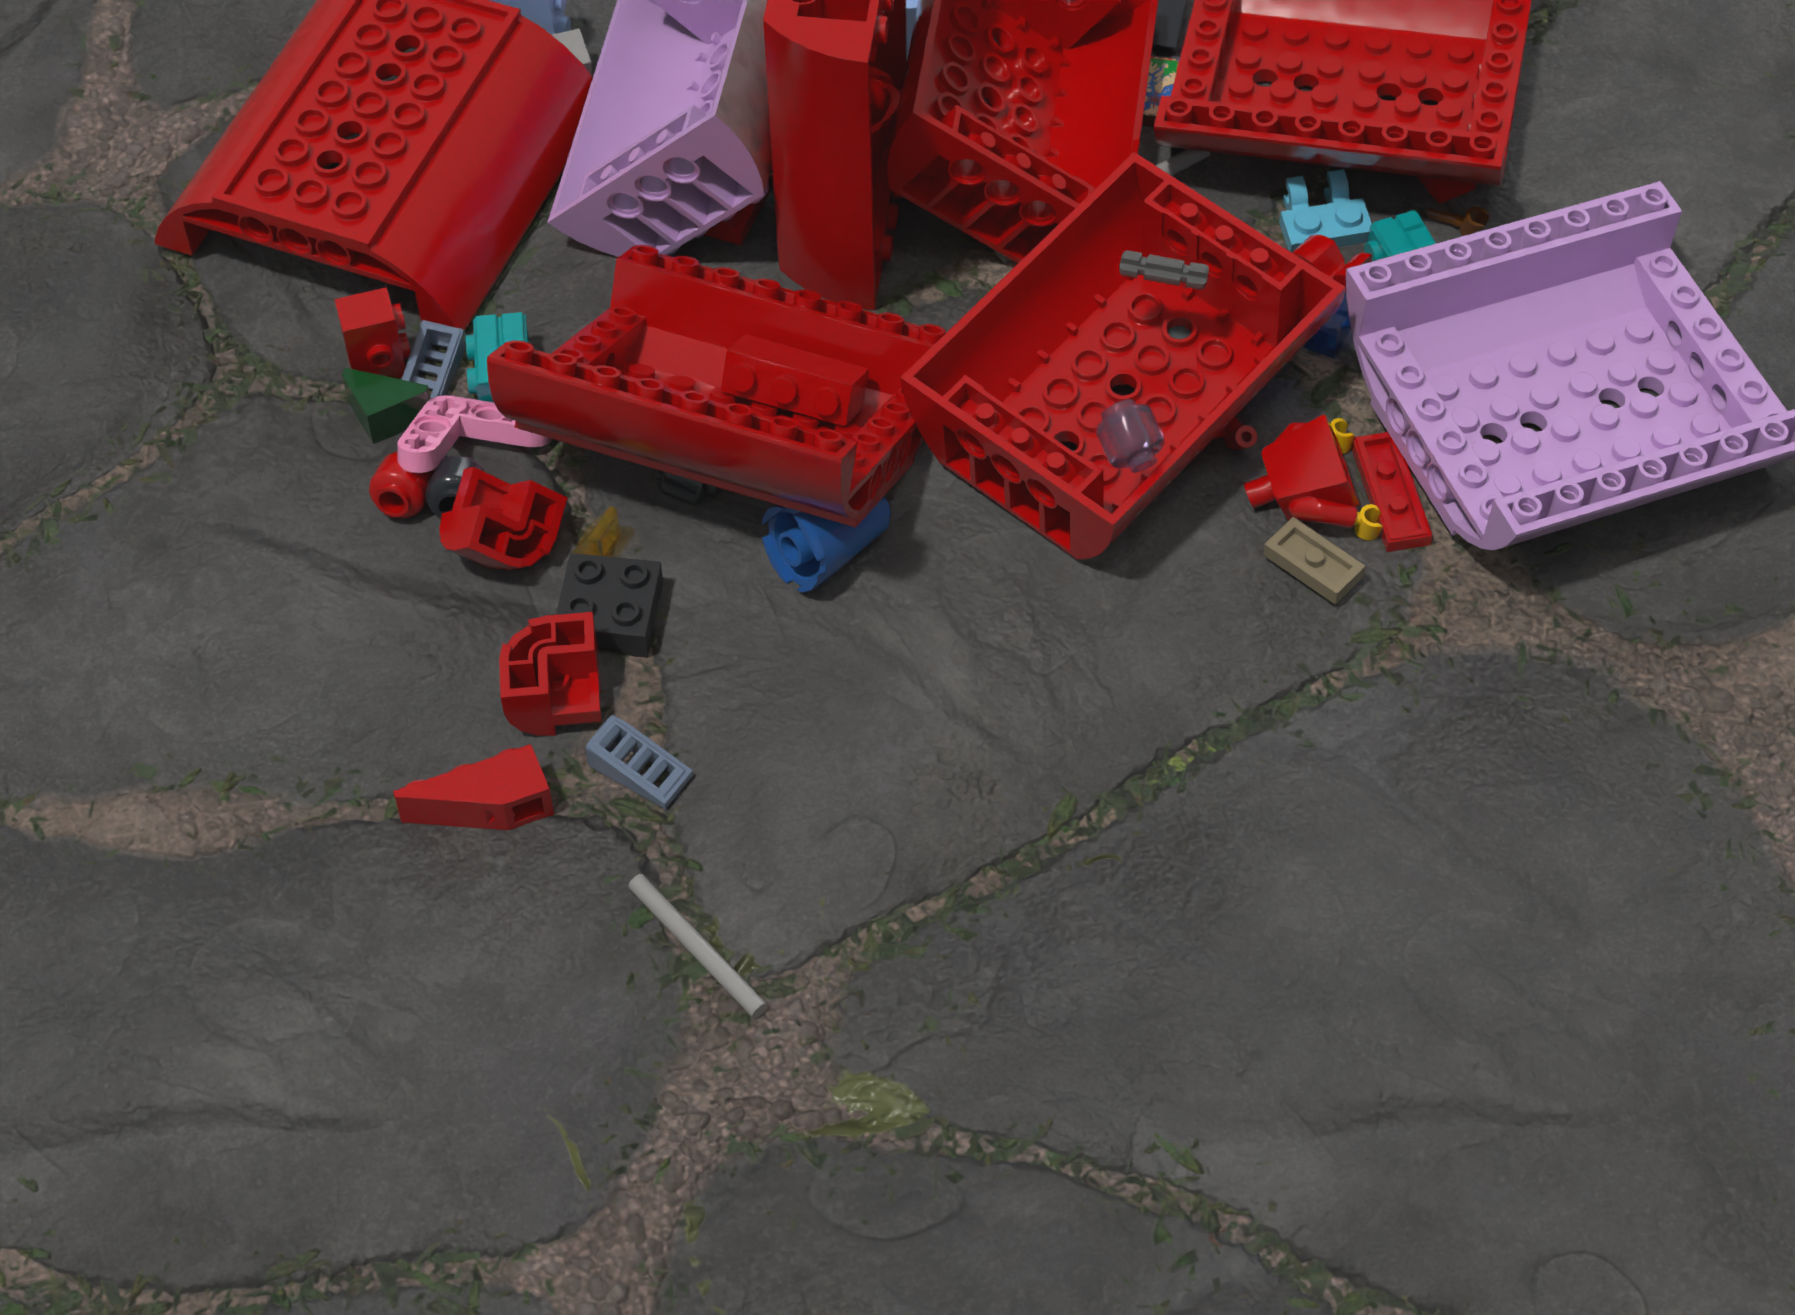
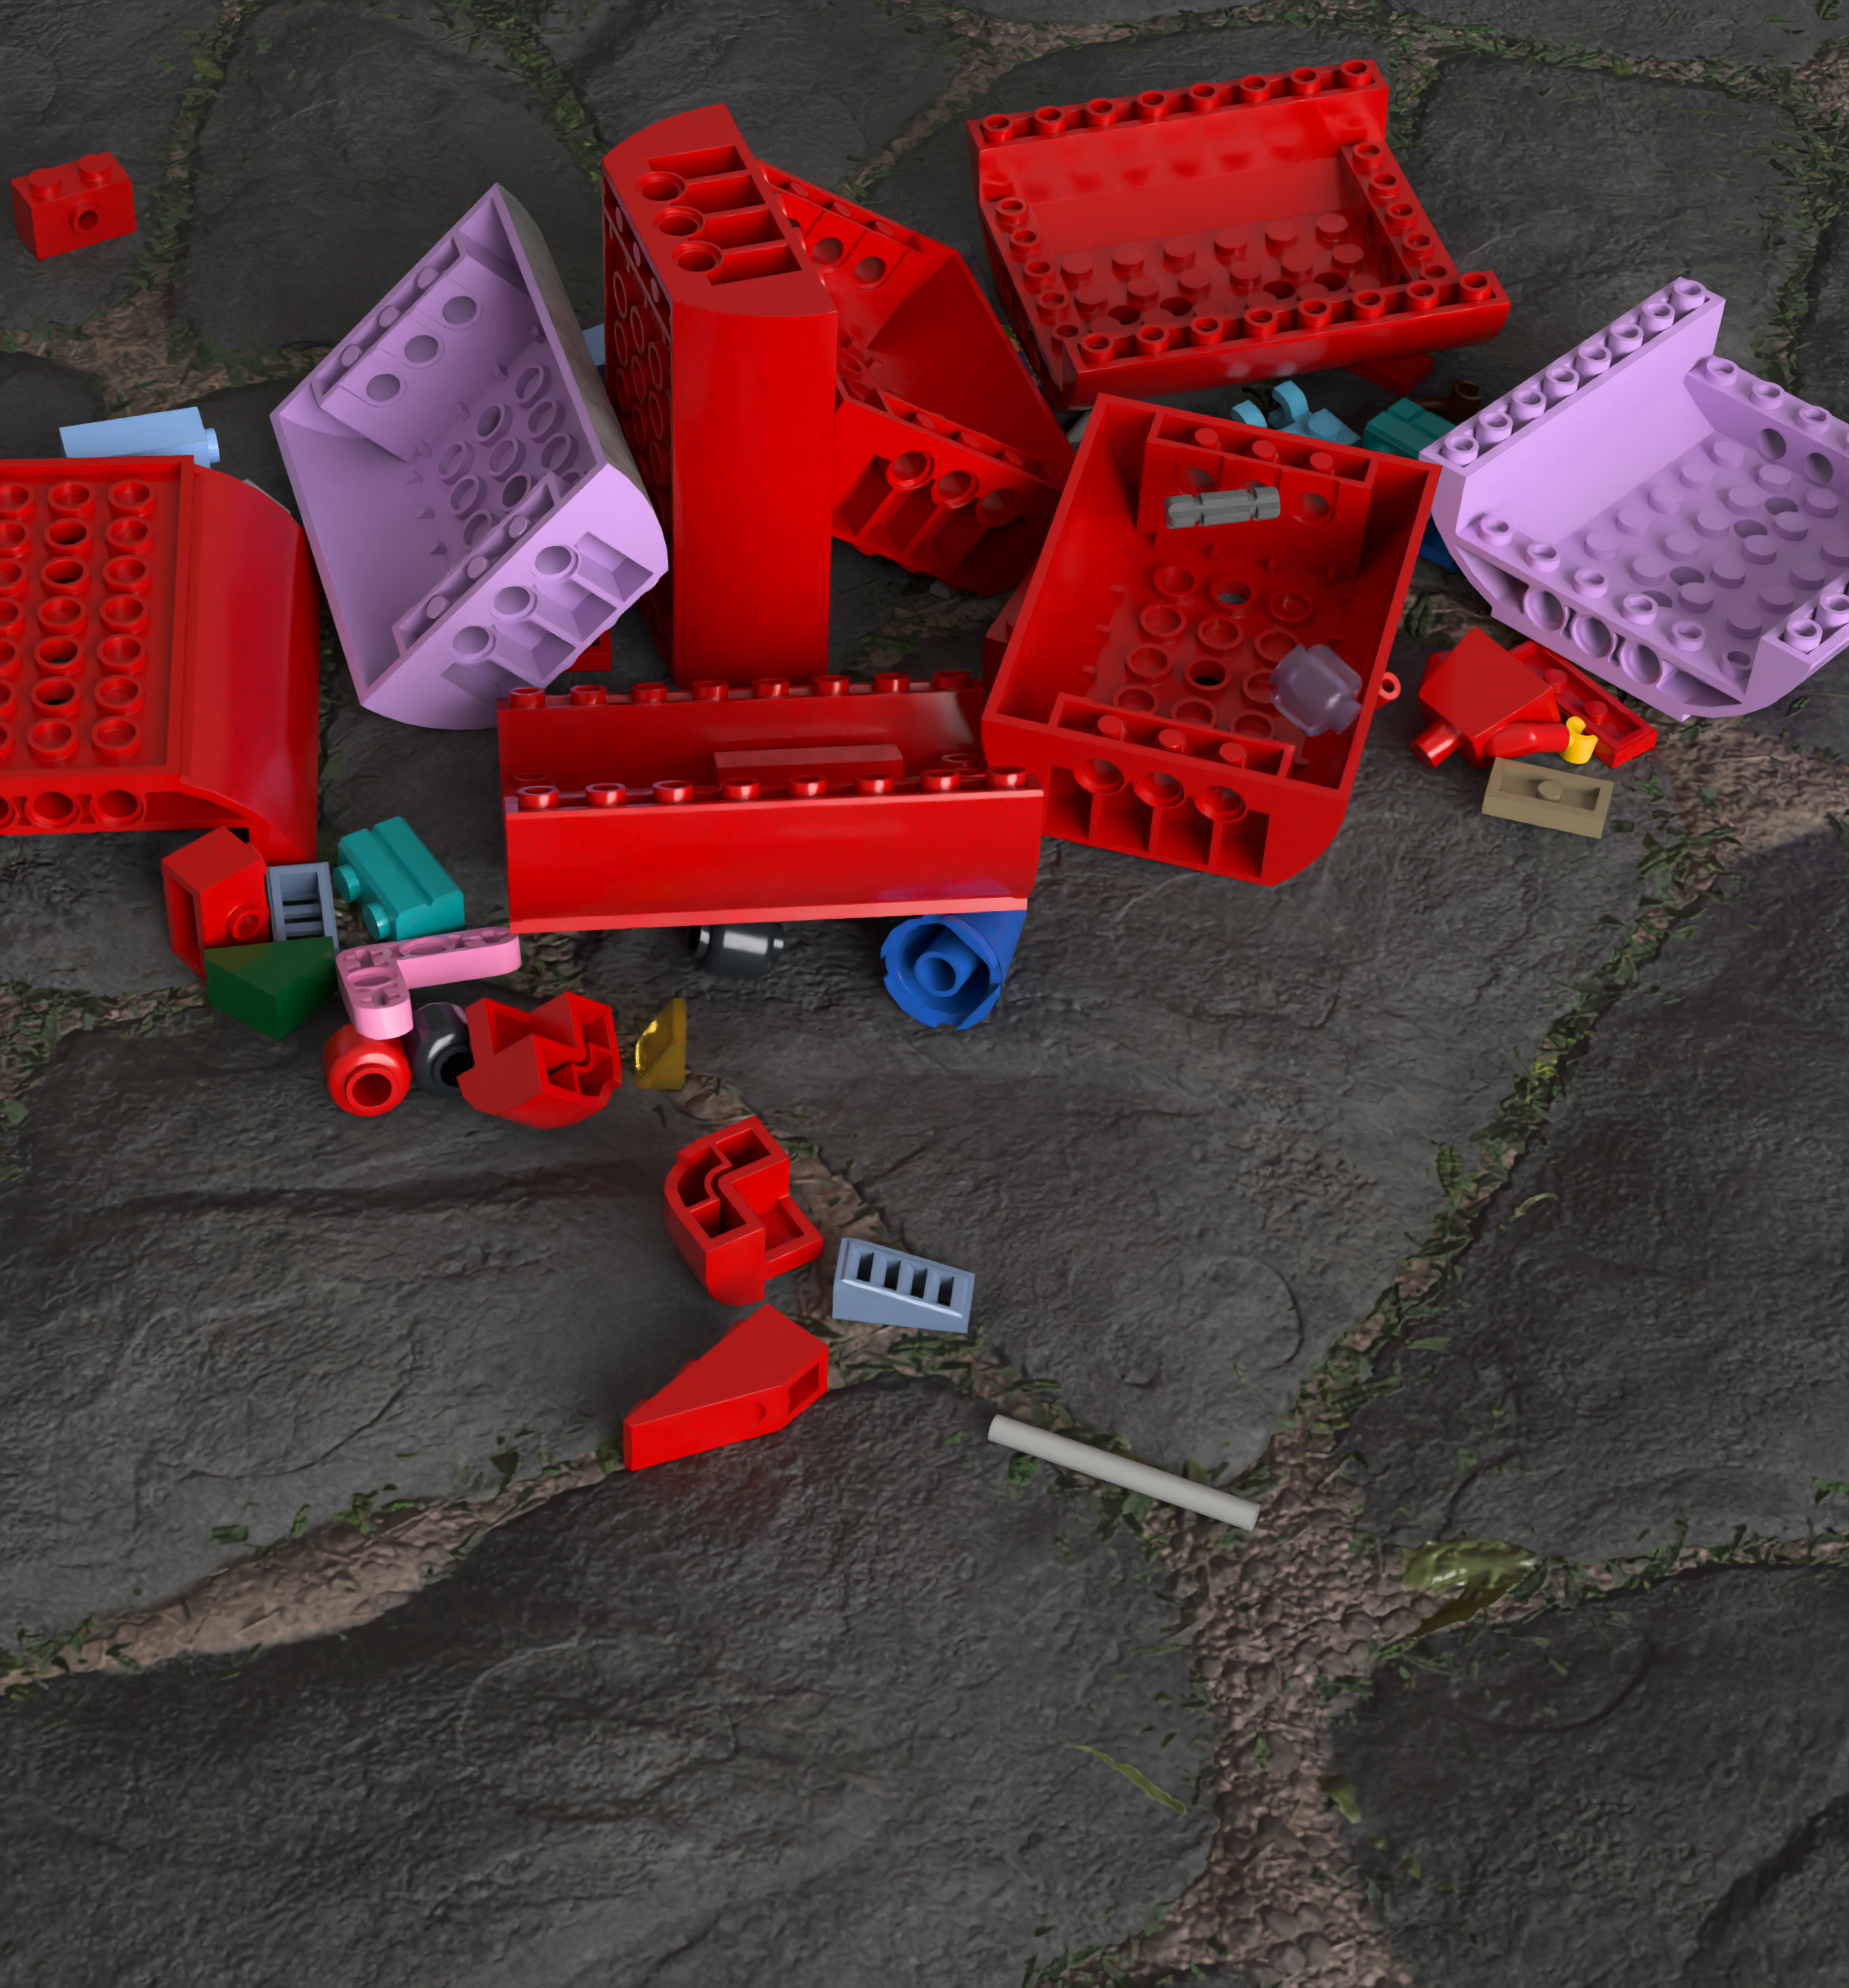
camera: 30 degrees left, 10 degrees down
black brick [556,553,664,658] -> none

